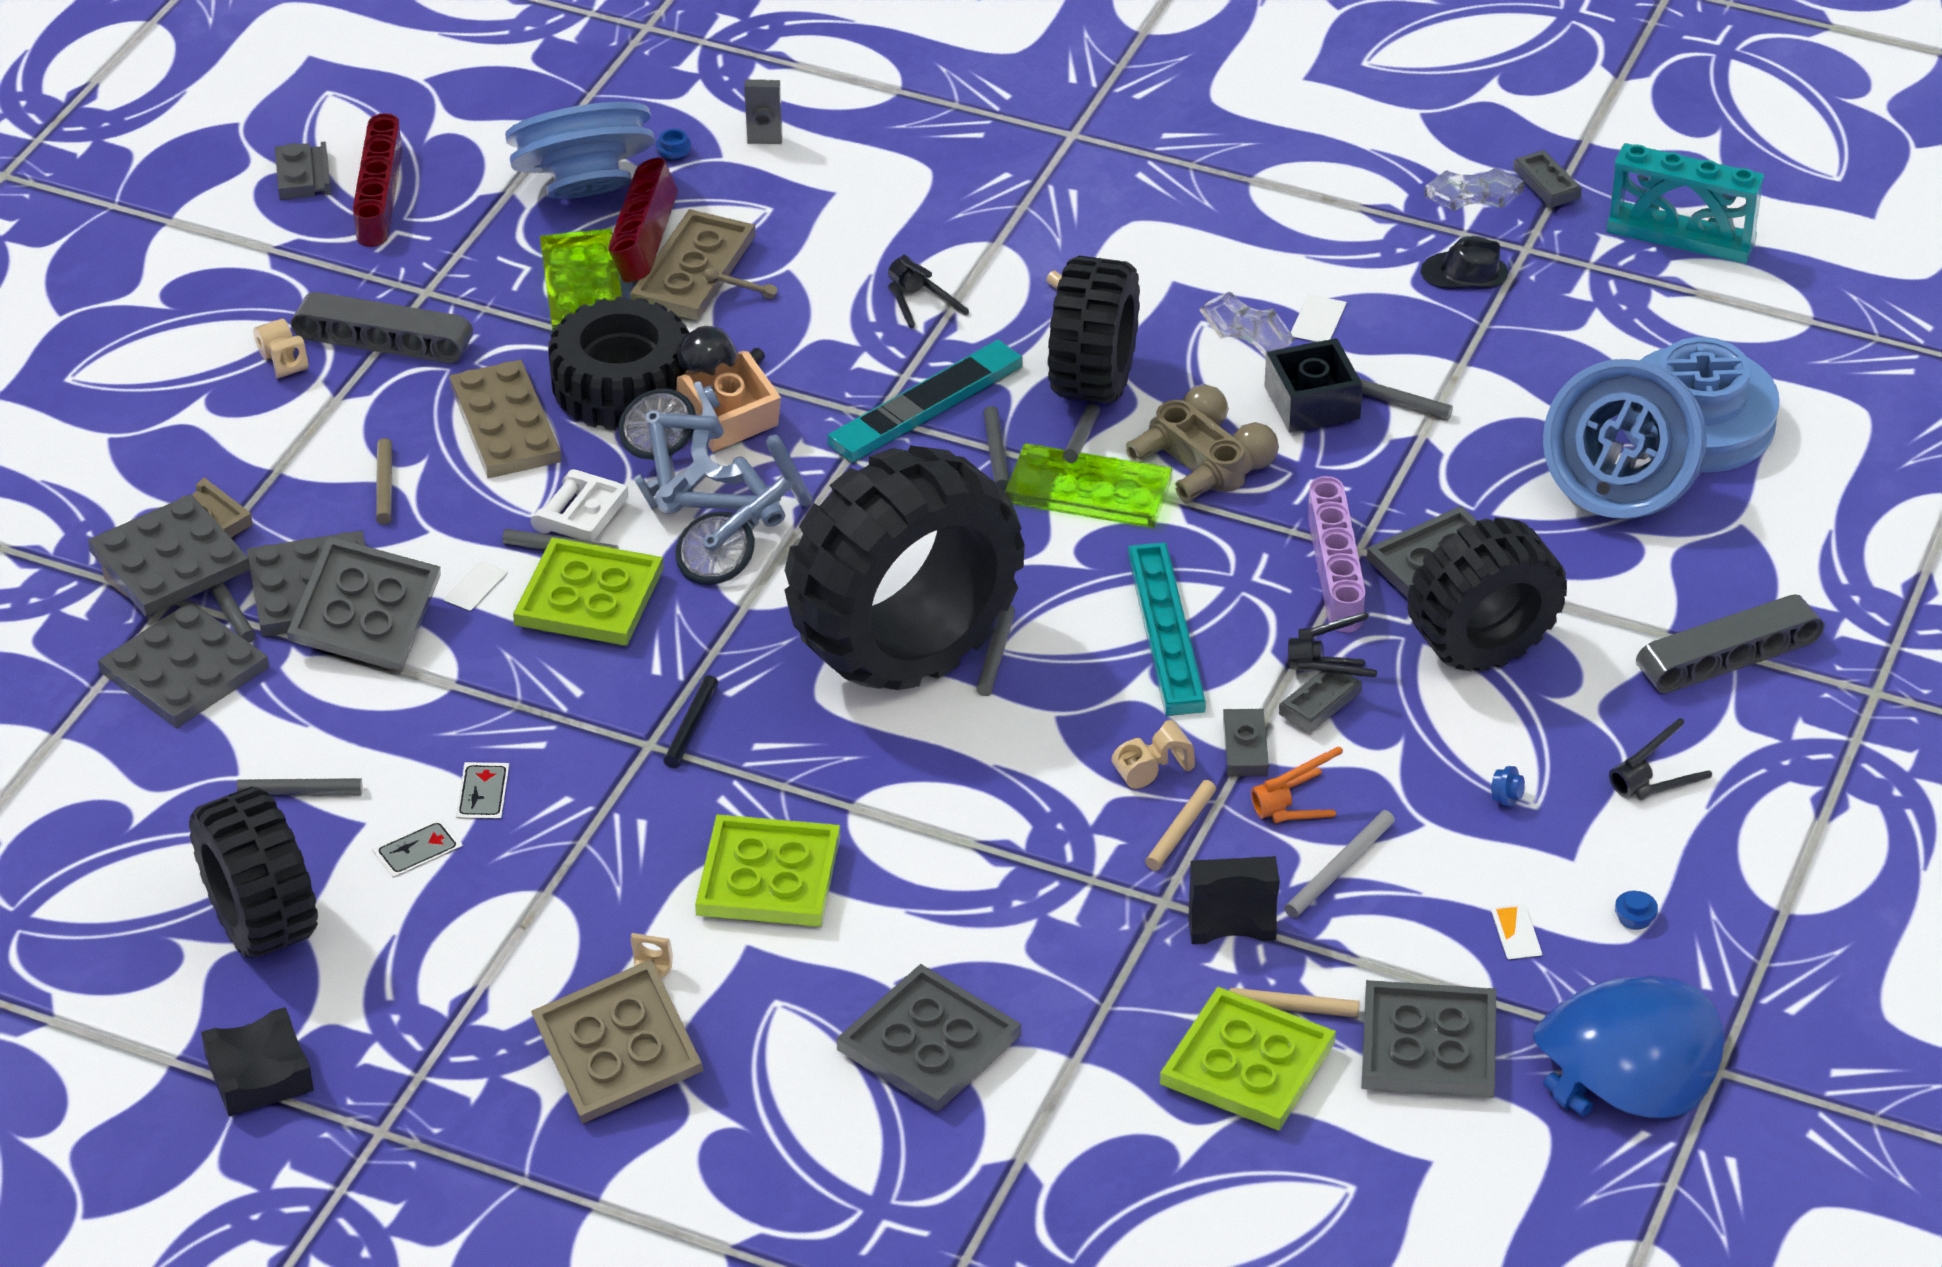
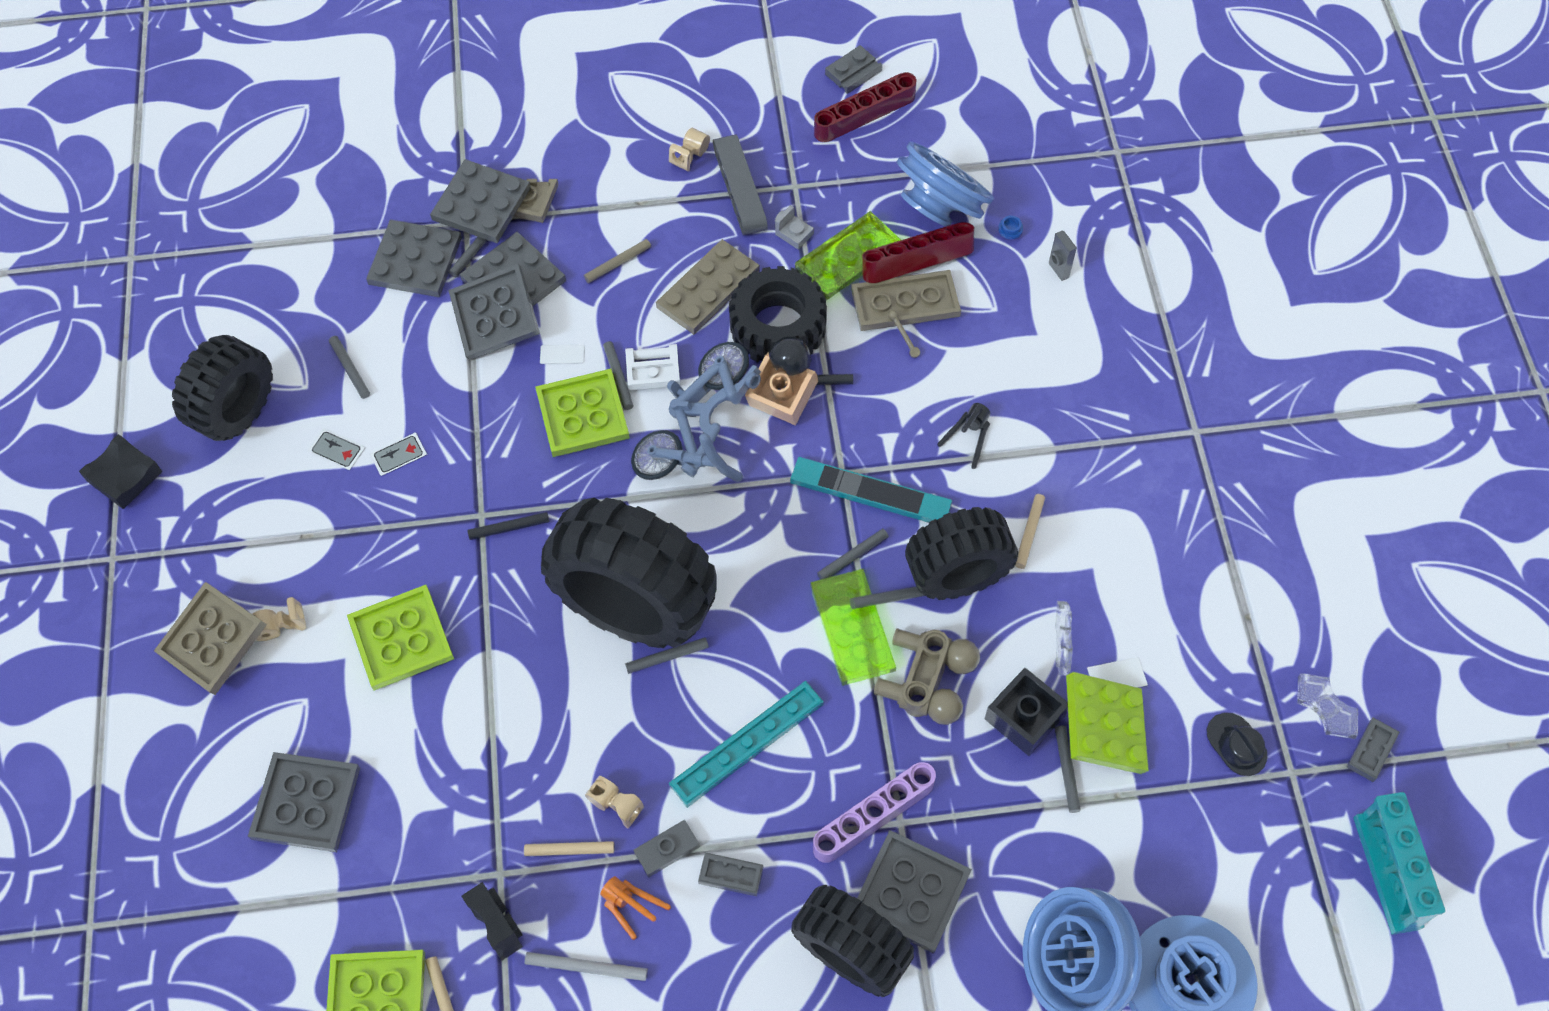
camera: 60 degrees right, 20 degrees up
black plant [1288,612,1378,677] -> none
none -> light grey bracket [775,205,814,250]
none -> lime plate [1066,672,1149,774]

